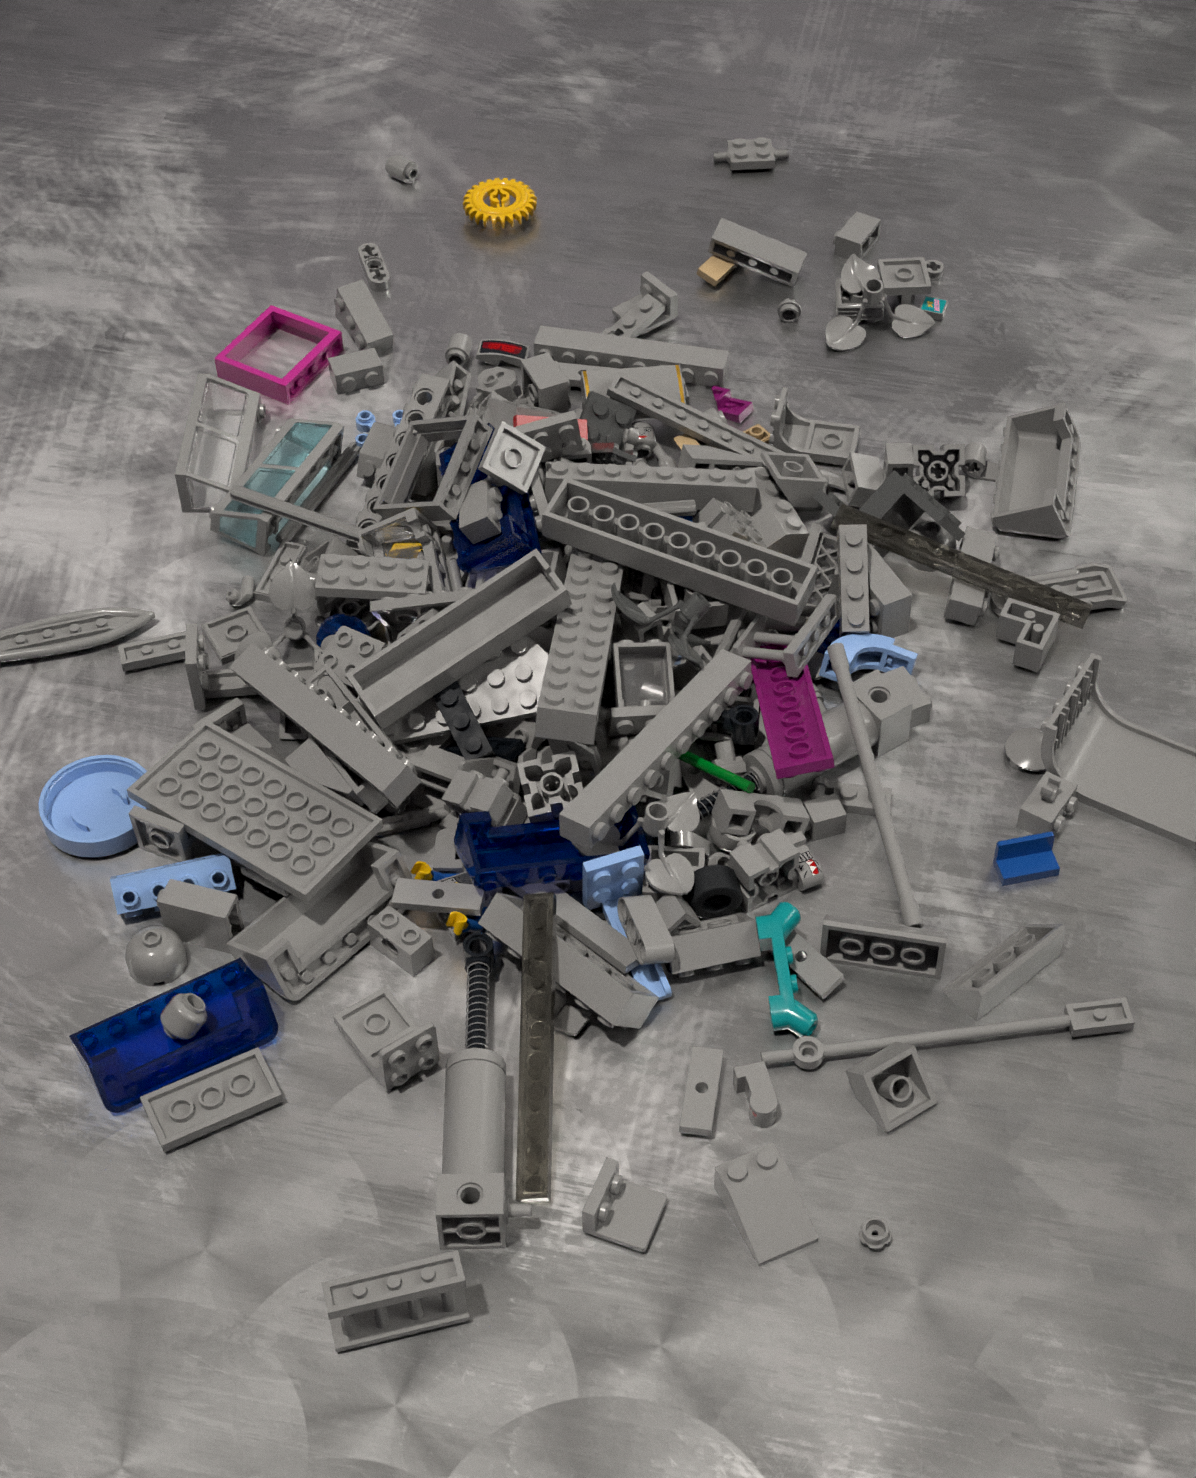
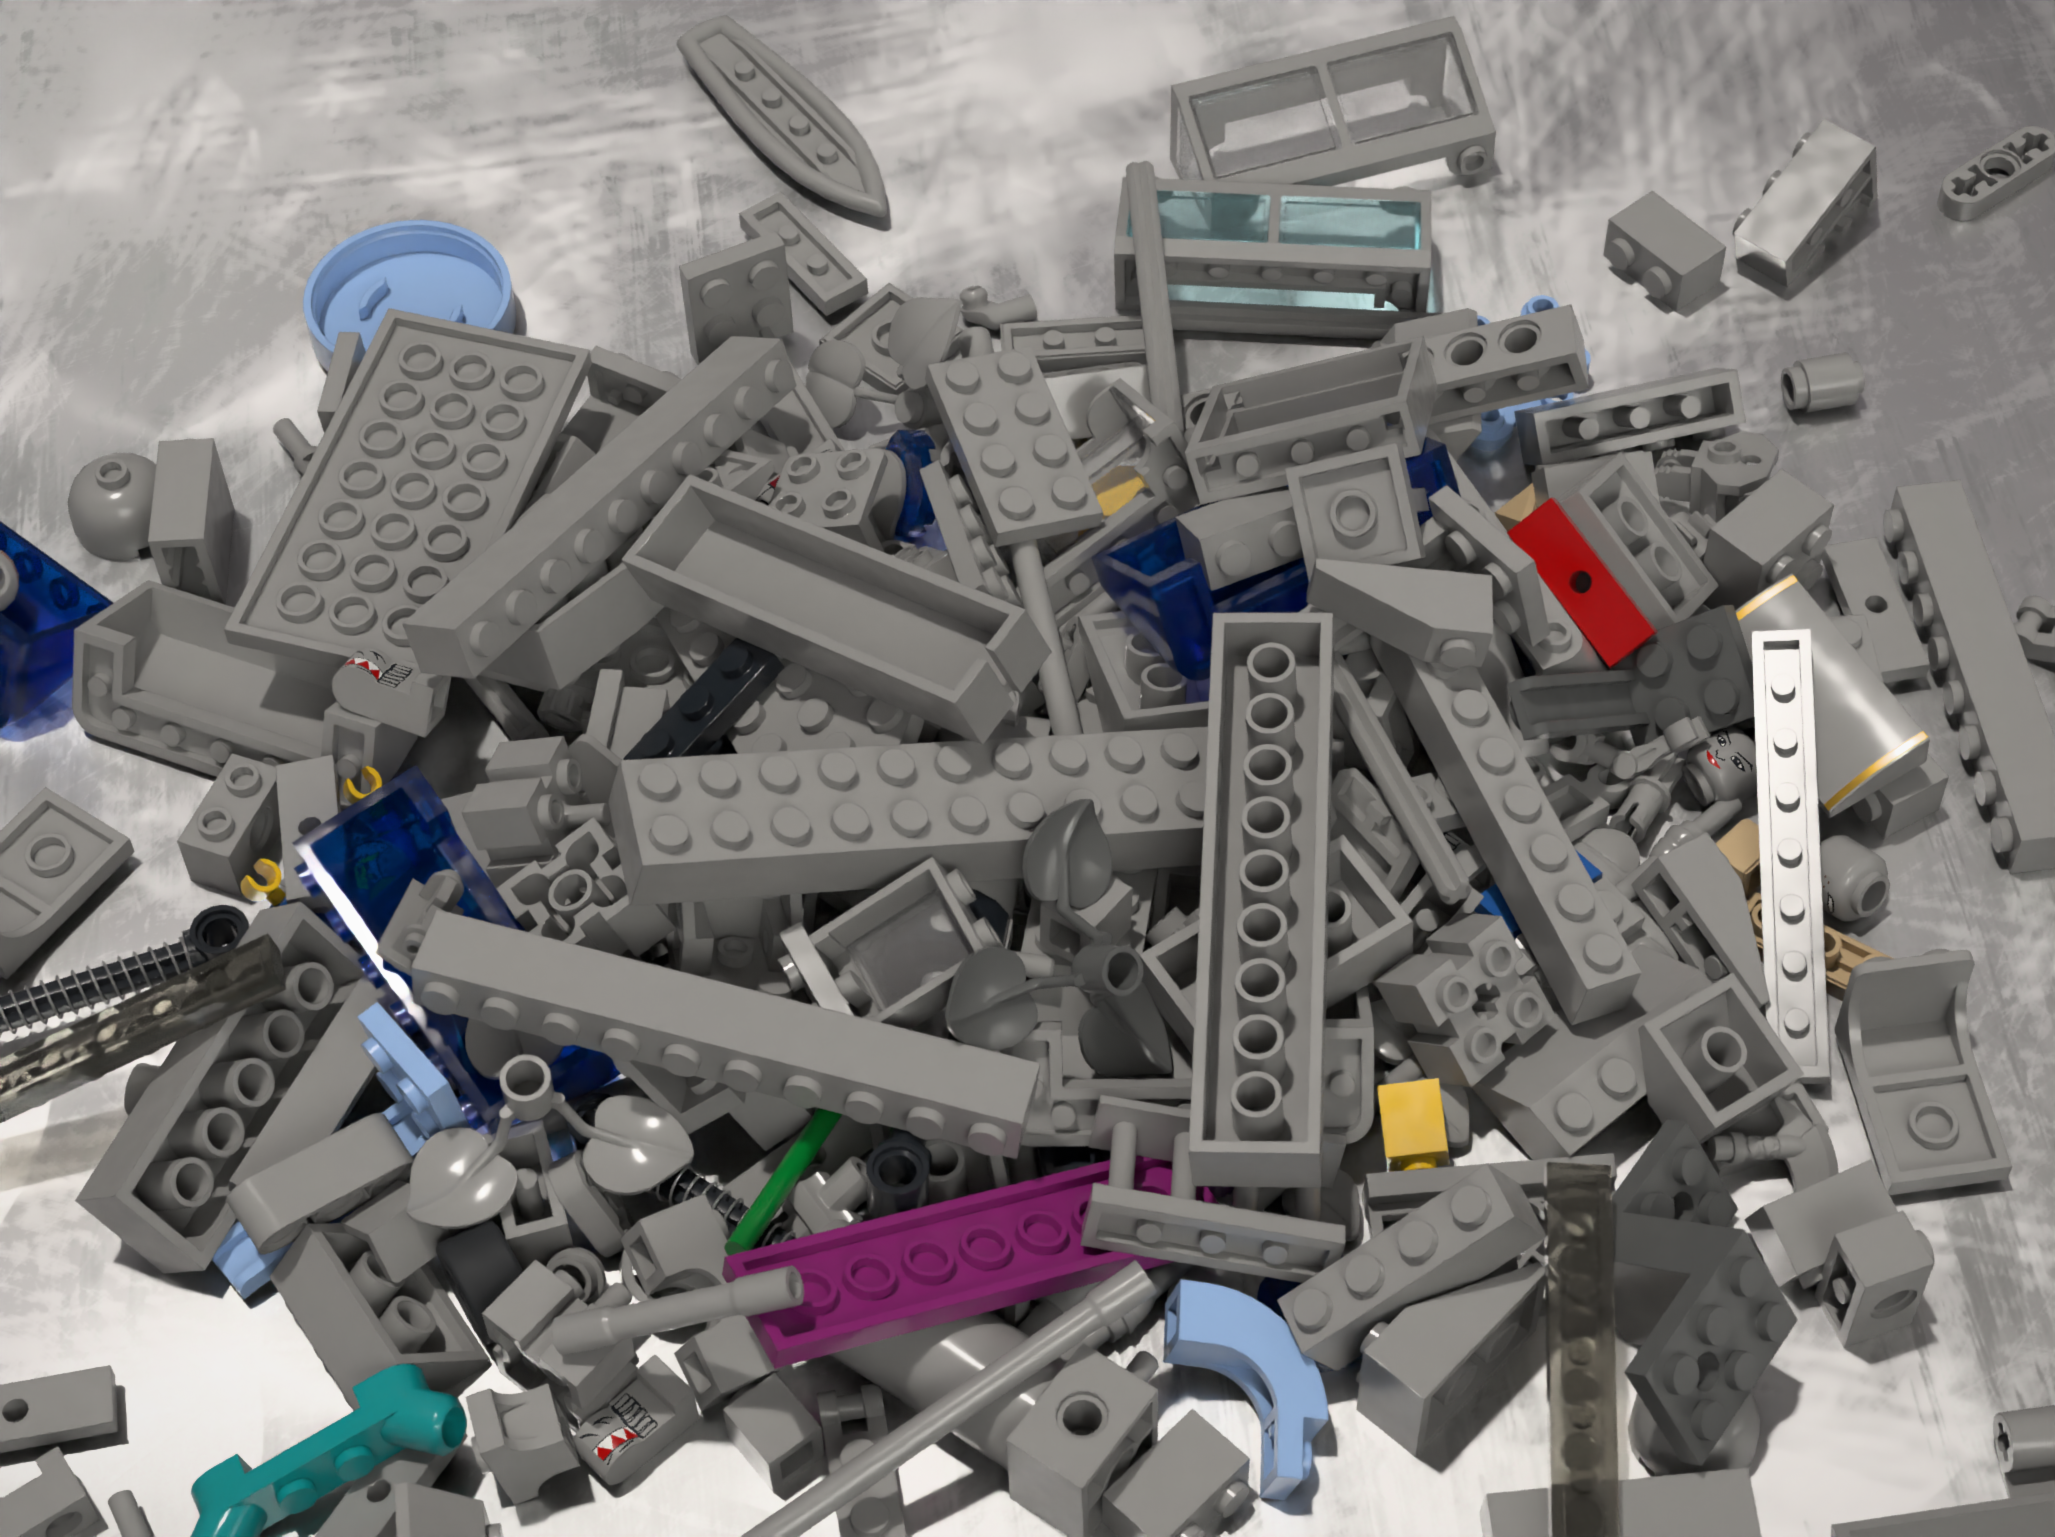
camera: 70 degrees right, 5 degrees up
light blue brick [110,853,236,918] -> none
dark pink window [214,305,344,405] -> none
slope [475,339,530,368] -> none
magenta slope [712,386,754,423] -> none
light grey brick [912,444,965,498] -> none
none -> light grey leg [331,647,451,738]
none -> light grey hinge [373,869,464,977]
none -> light grey brick [465,1383,580,1505]
none -> light grey piece [551,1266,804,1355]
none -> light grey slope [1307,558,1493,668]

